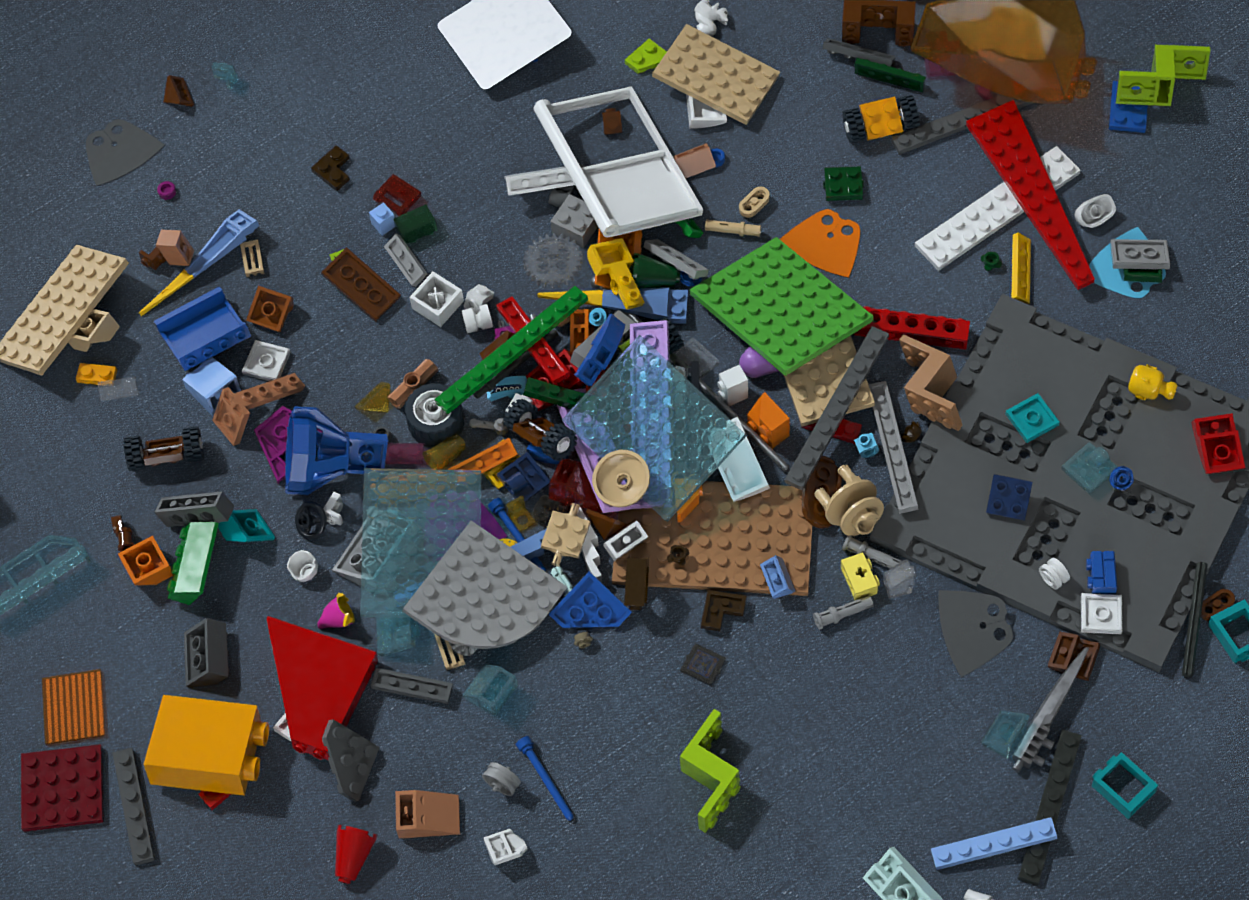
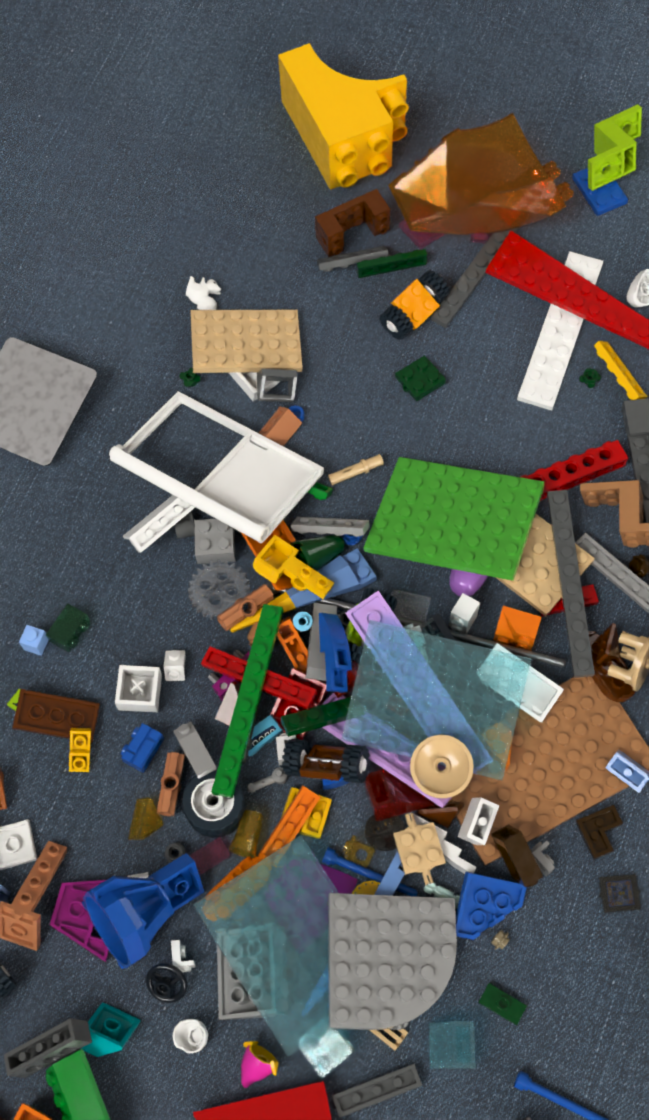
camera: 35 degrees left, 5 degrees up
clear red plate [373,174,422,218] -> none
light grey plate [384,234,428,287] -> none
white wheel [462,304,493,334] -> none
dark blue plate [496,452,551,505] -> none
reddish brown bracket [602,108,622,135] -> none
lime wing [625,38,667,74] -> none
dark brown plate [667,545,689,566] -> none
tan plate [739,187,770,218] -> none
orange piece [780,209,860,278] -> none
medium azure plate [854,432,879,458] -> none
none -> yellow slope [69,728,91,772]
none -> blue brick [121,723,165,773]
none -> light grey slope [173,722,217,779]
none -> dark green plate [179,368,201,387]
none -> nougat piece [217,584,274,631]
none -> dark grey tile [257,369,297,402]
none -> dark green plate [478,983,527,1026]
none -> light grey bracket [531,841,555,877]
none -> reddish brown slope [596,623,620,664]

